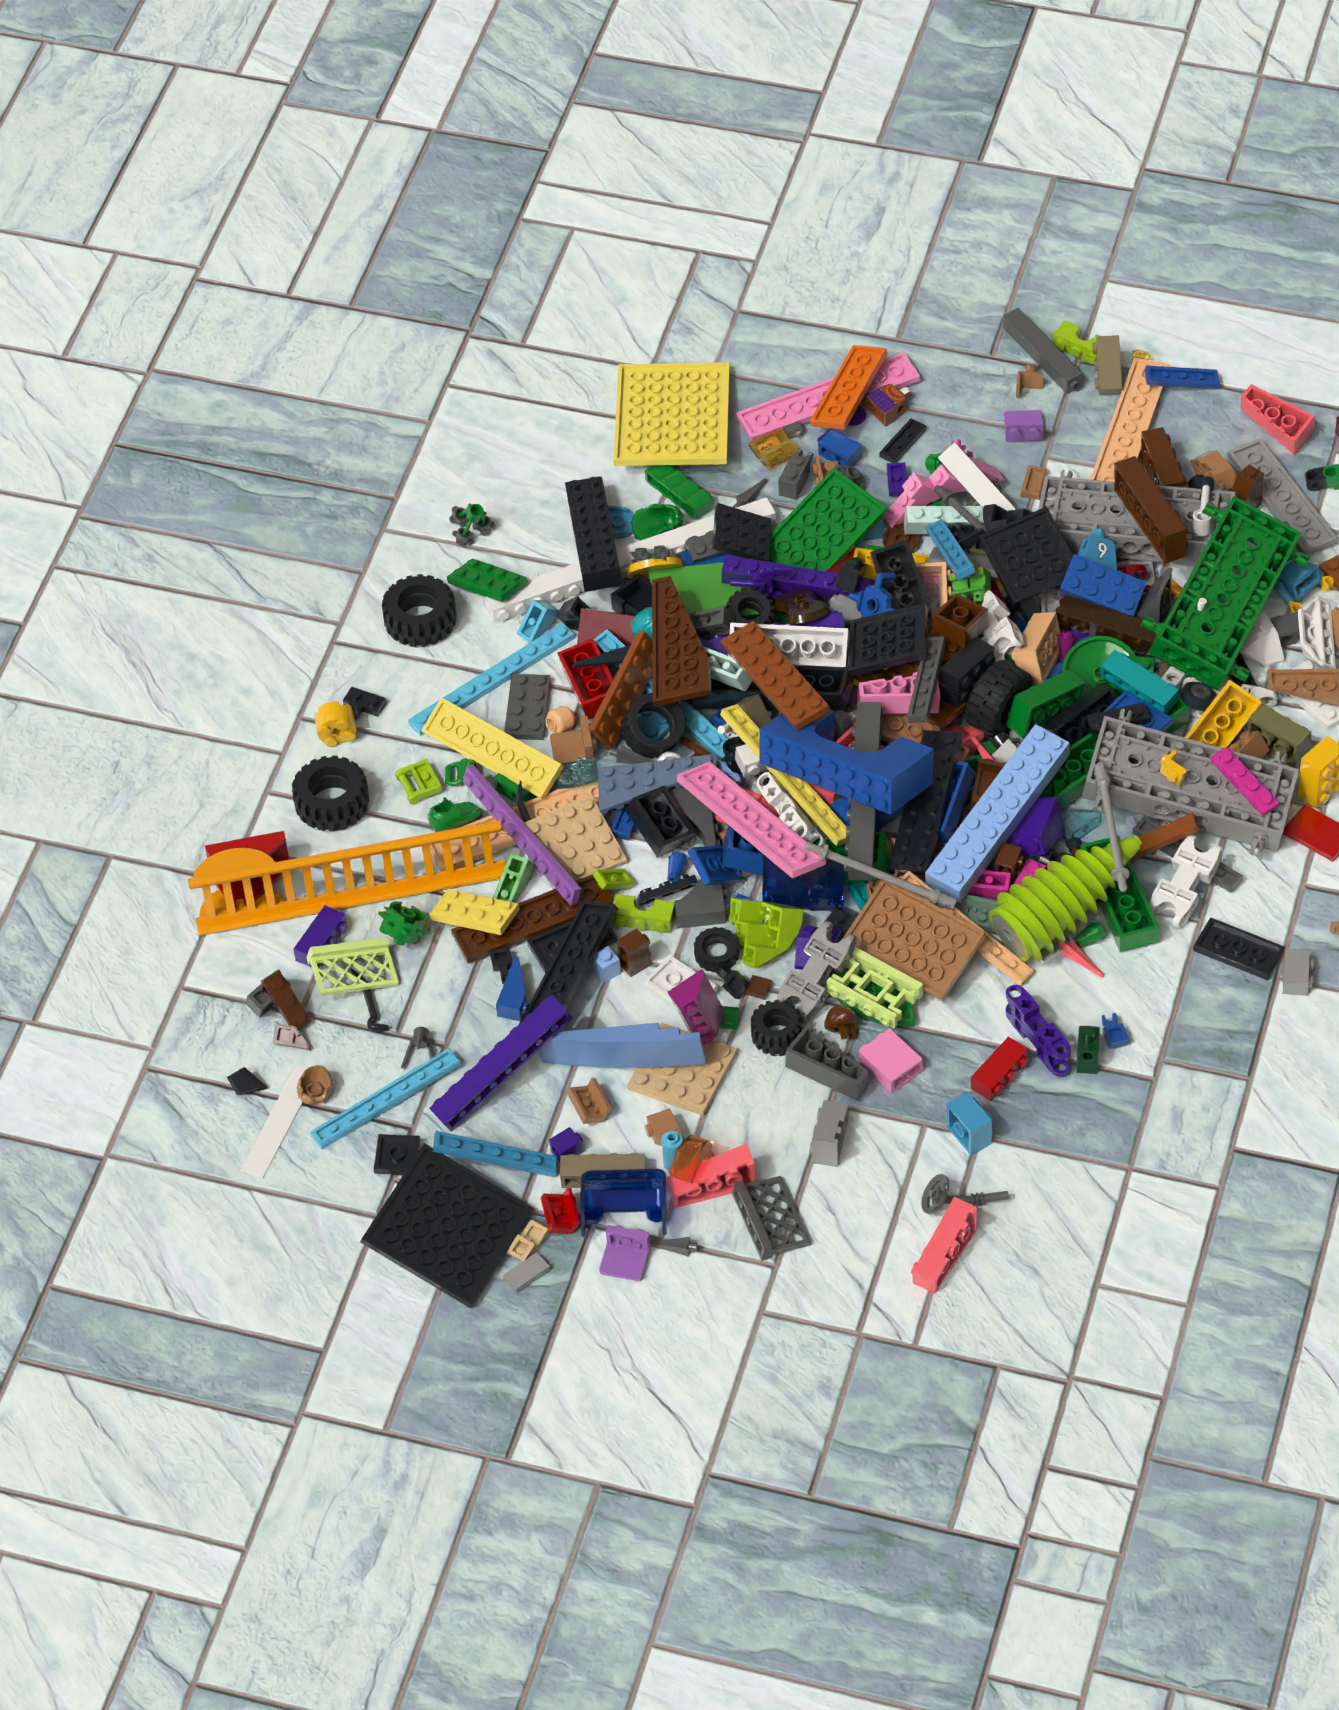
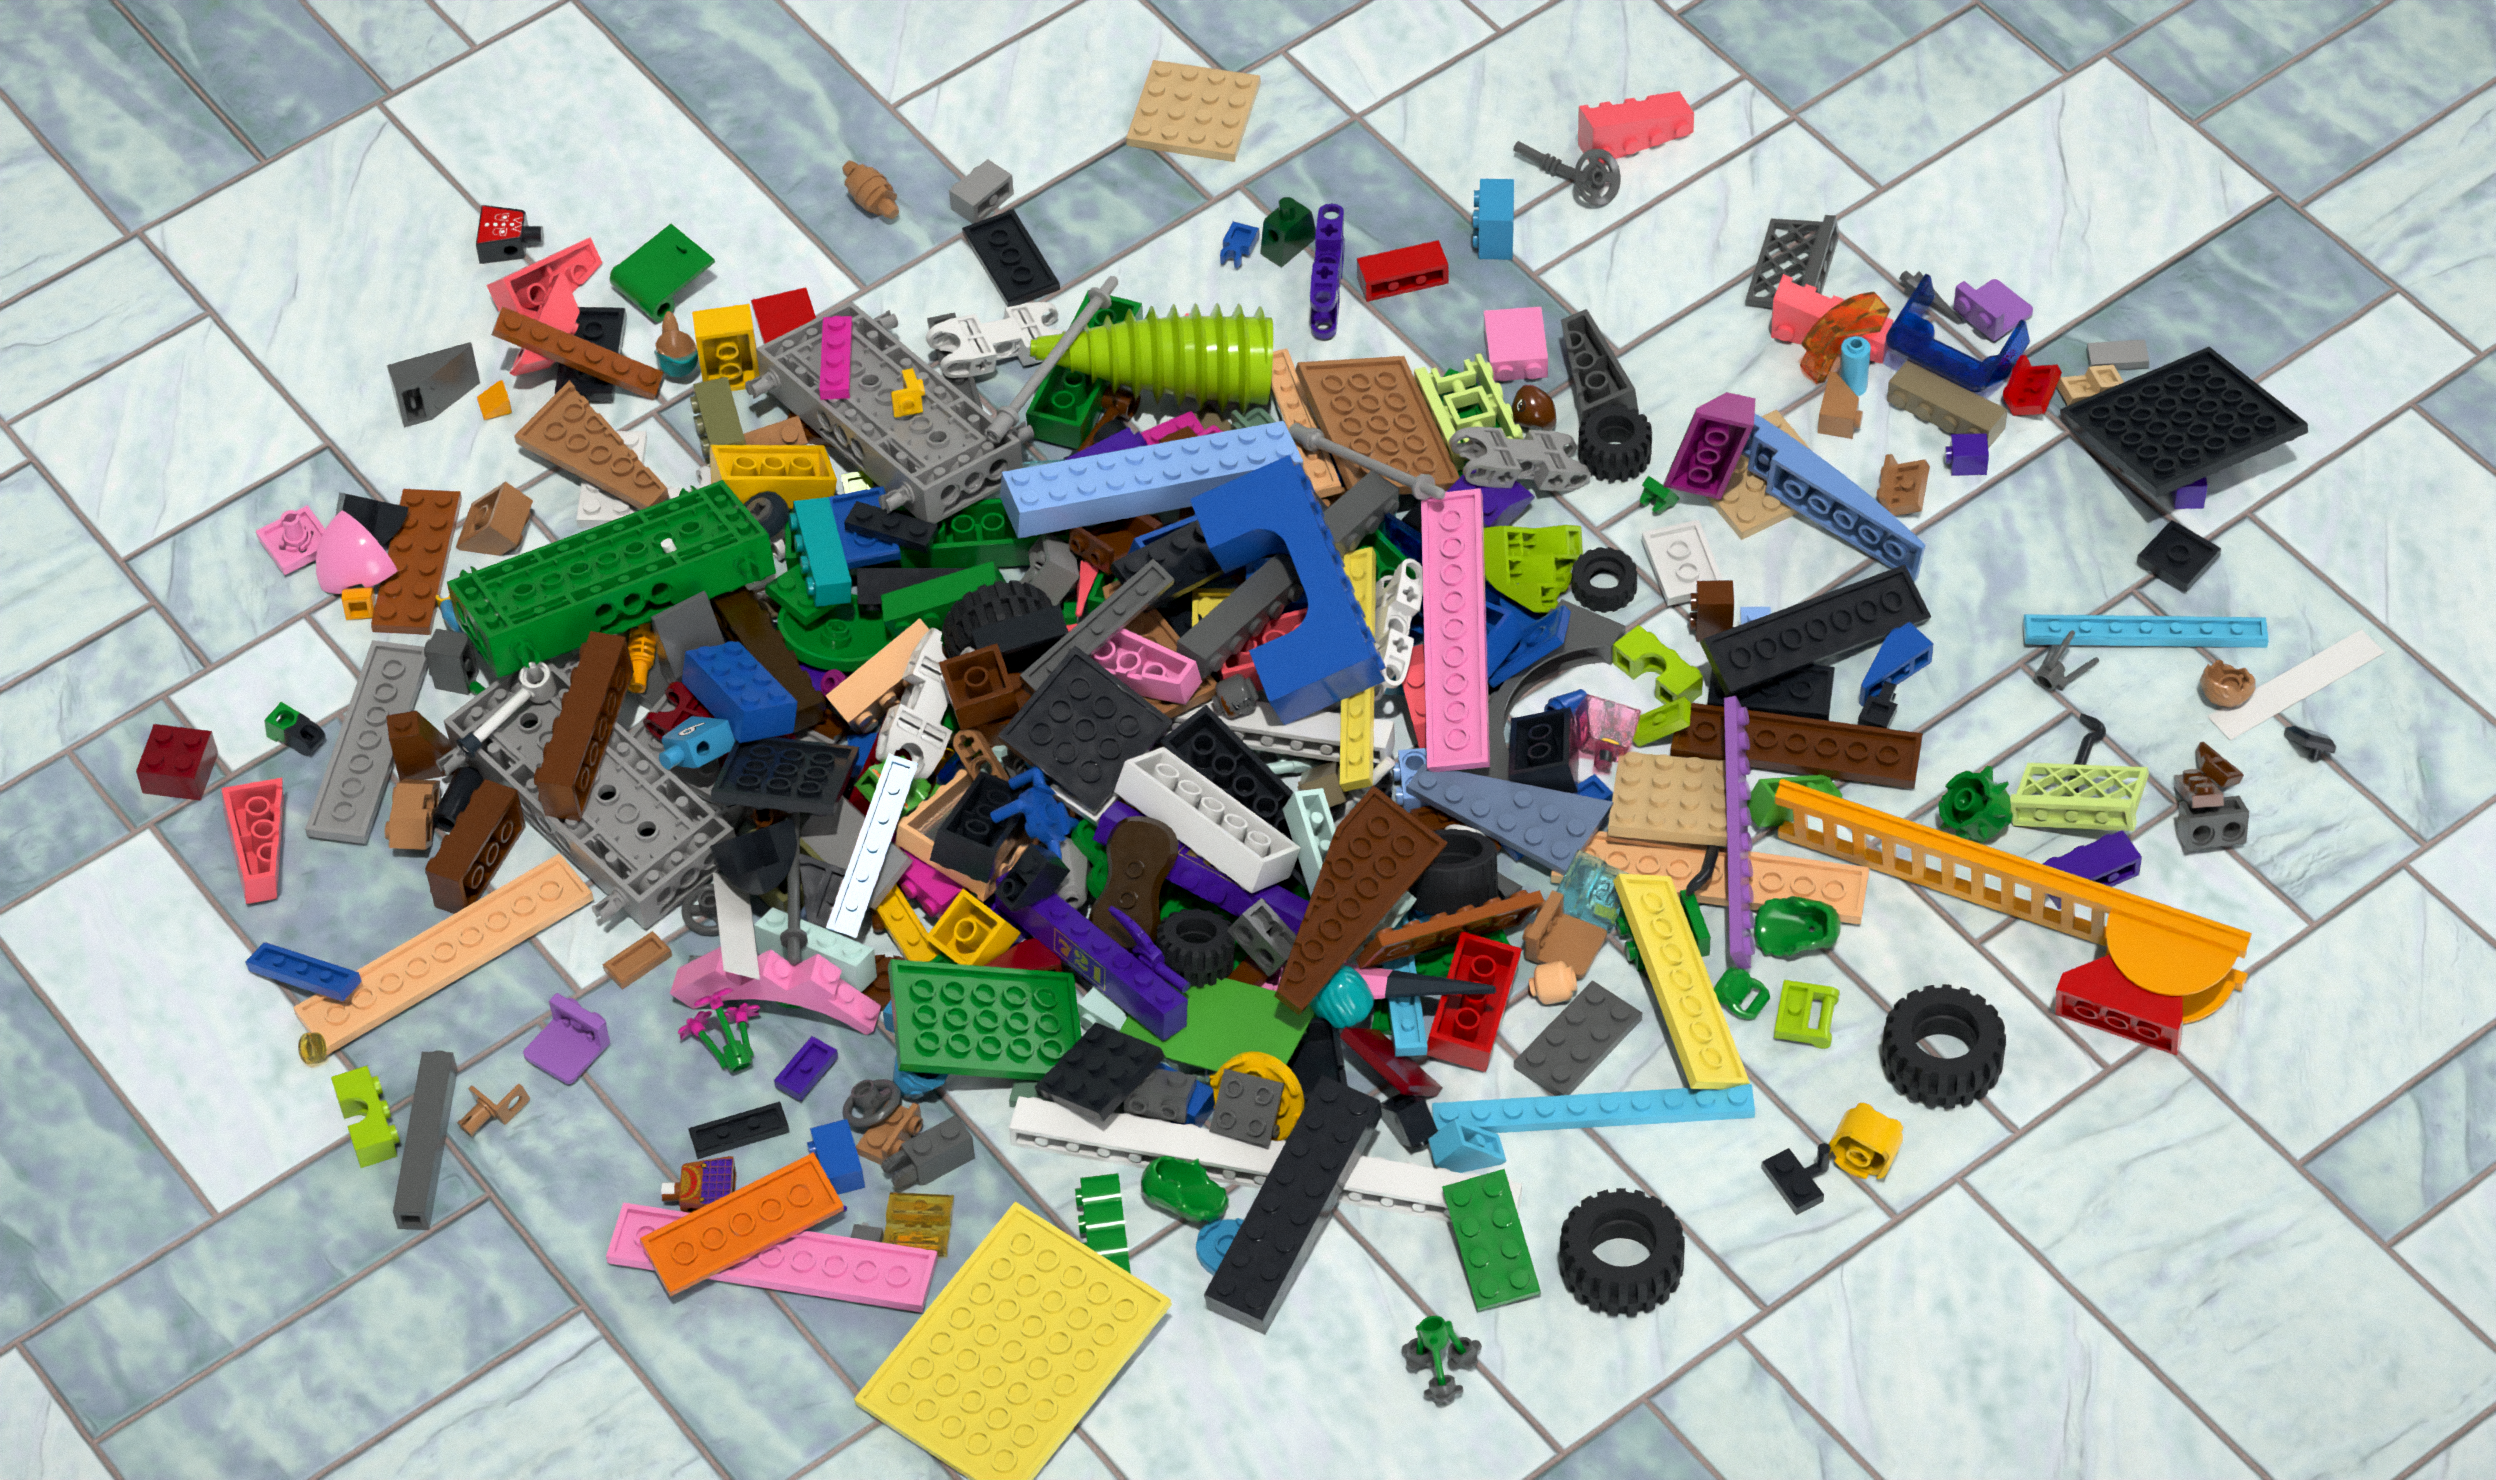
camera: 145 degrees left, 0 degrees up
light yellow plate [429,889,520,935] -> none
dark purple brick [429,995,573,1131] -> none
dark azure tile [433,1131,558,1177] -> none
black plate [636,874,698,906] -> none
black plate [716,966,750,999] -> none
dark orange plate [720,621,831,731] -> none
dark grey piece [733,478,767,508] -> none
reddish brown tile [745,975,772,1000] -> none
light grey wedge [809,1100,849,1167] -> none
dark tan brick [1092,335,1122,395] -> none
dark orange tile [1130,813,1199,862] -> none
white wedge [1298,595,1336,669] -> none
none -> tan plate [1126,60,1261,162]
none -> clear pink torso [1576,694,1641,770]

